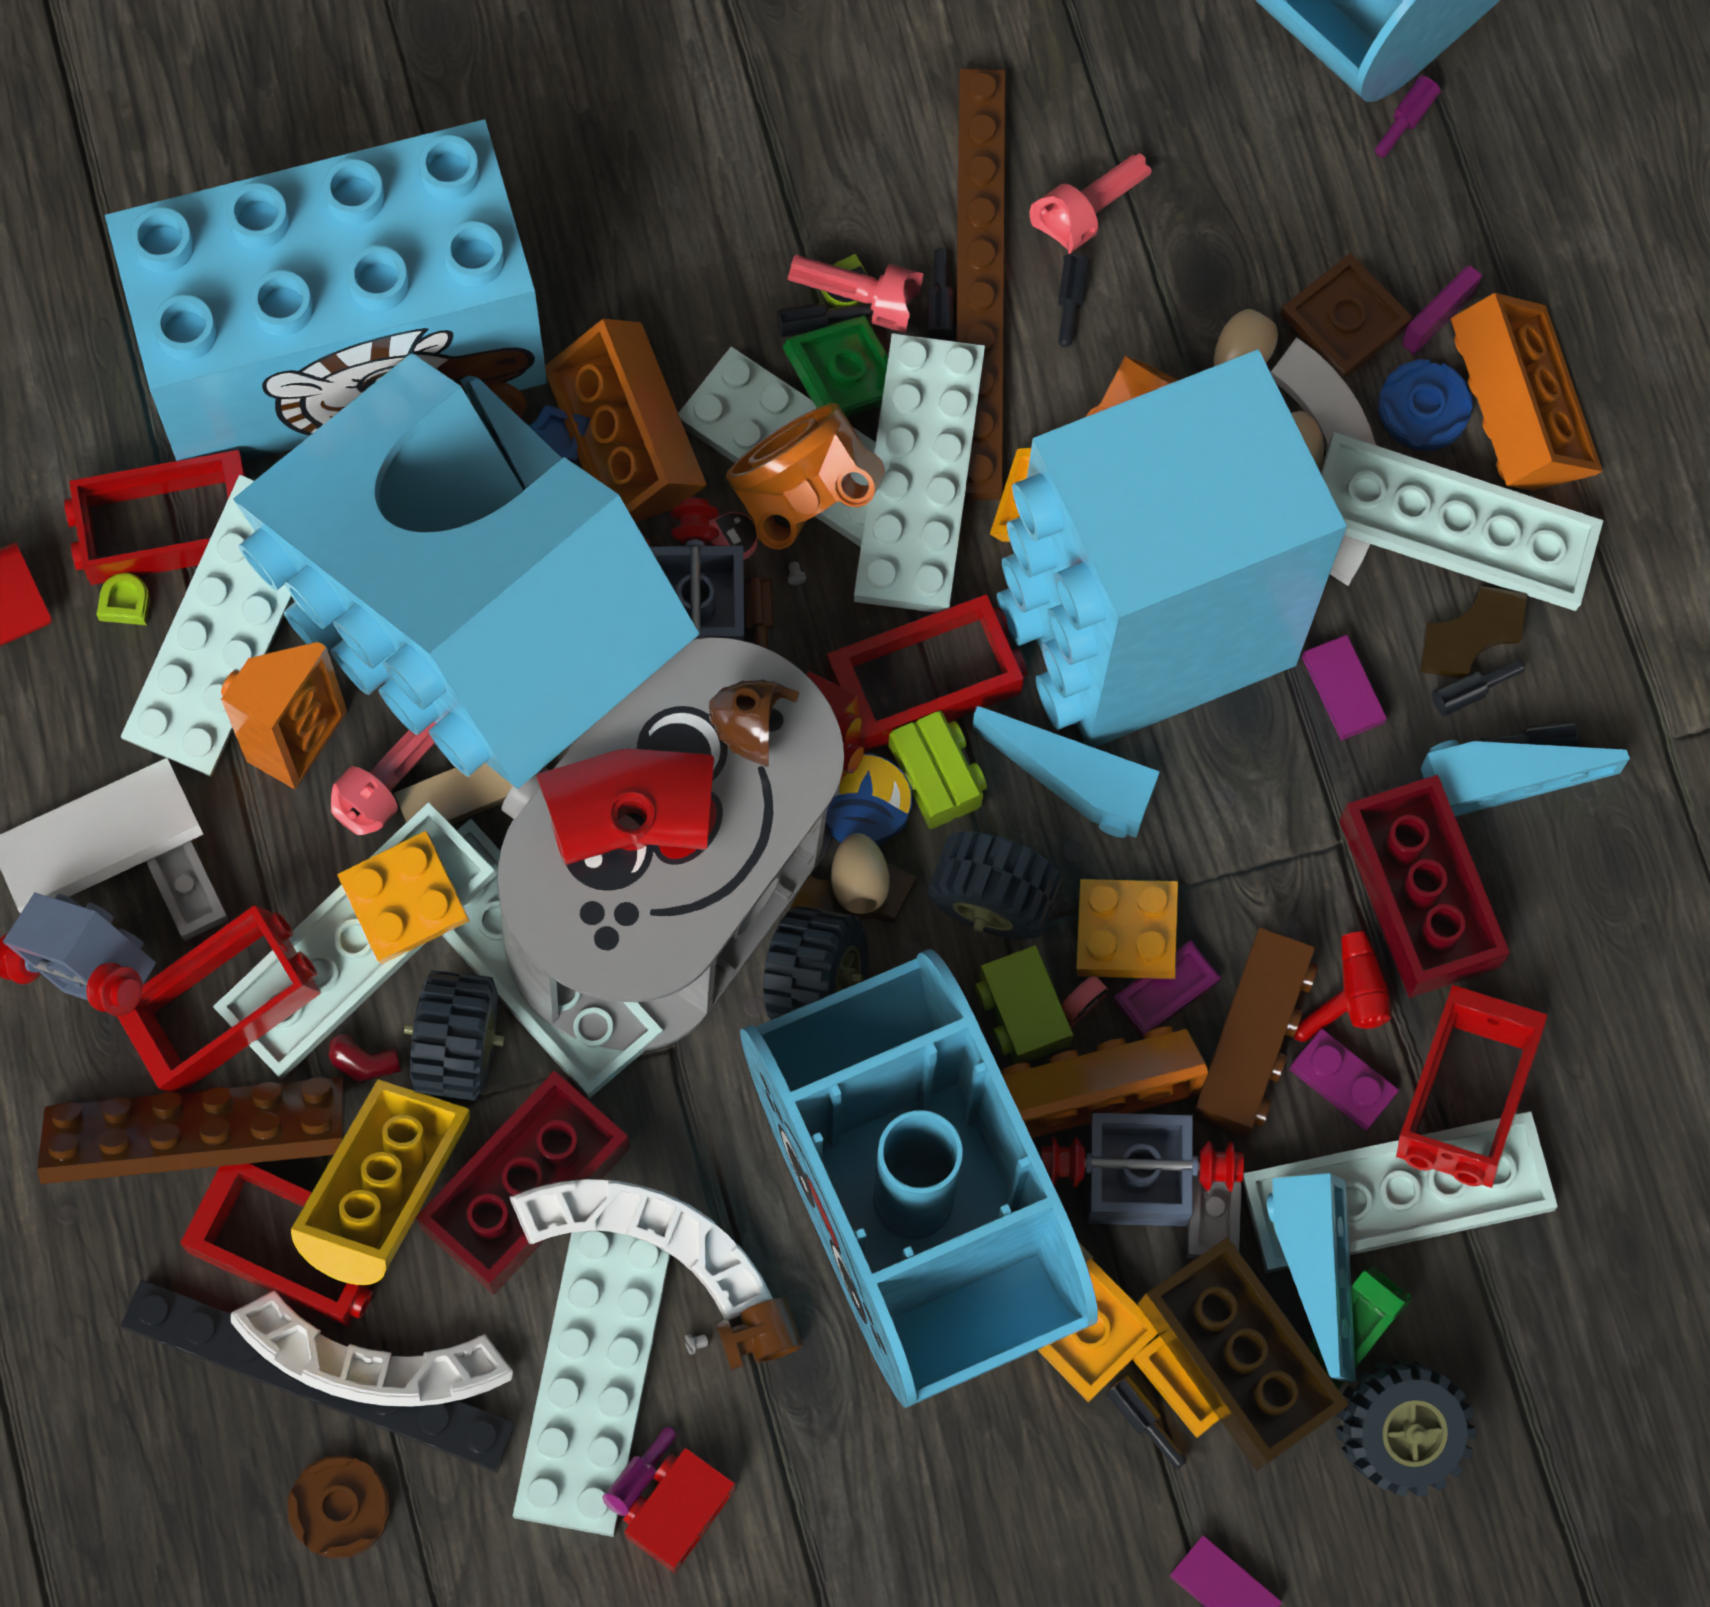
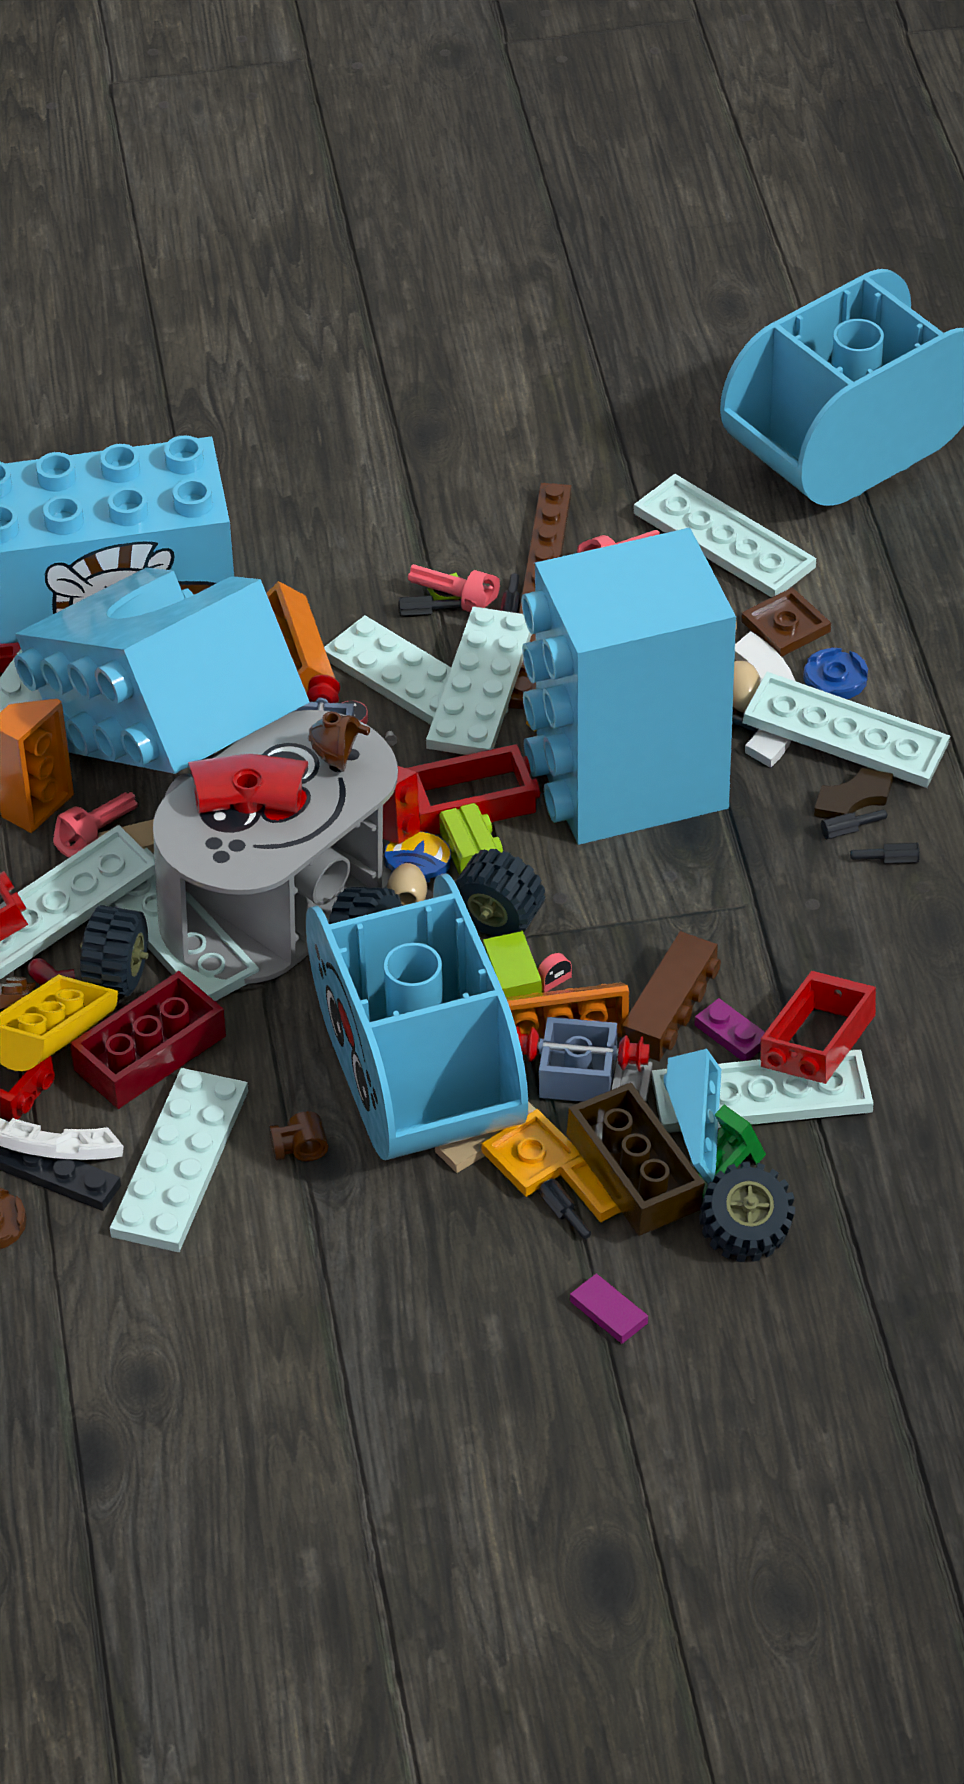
camera: 10 degrees right, 25 degrees down
light orange plate [337,831,470,965] -> none
white tile [509,1179,773,1320] -> none
magenta axle [602,1427,677,1516] -> none
red brick [623,1448,736,1574] -> none
light grey piece [685,1334,708,1355] -> none
orange piece [725,403,885,550] -> none
green tile [782,315,889,418] -> none
medium azure slope [972,706,1160,838] -> none
light orange plate [1076,879,1178,979] -> none
magenta tile [1113,940,1221,1039] -> none
red piece [1294,931,1391,1042] -> none
magenta tile [1302,635,1387,741] -> none
dark red brick [1339,774,1510,998] -> none
magenta axle [1375,76,1441,158] -> none
magenta tile [1402,265,1482,355] -> none
medium azure slope [1421,740,1630,817] -> none
orange slope [1450,293,1603,491] -> none
none -> light aqua plate [634,474,816,597]

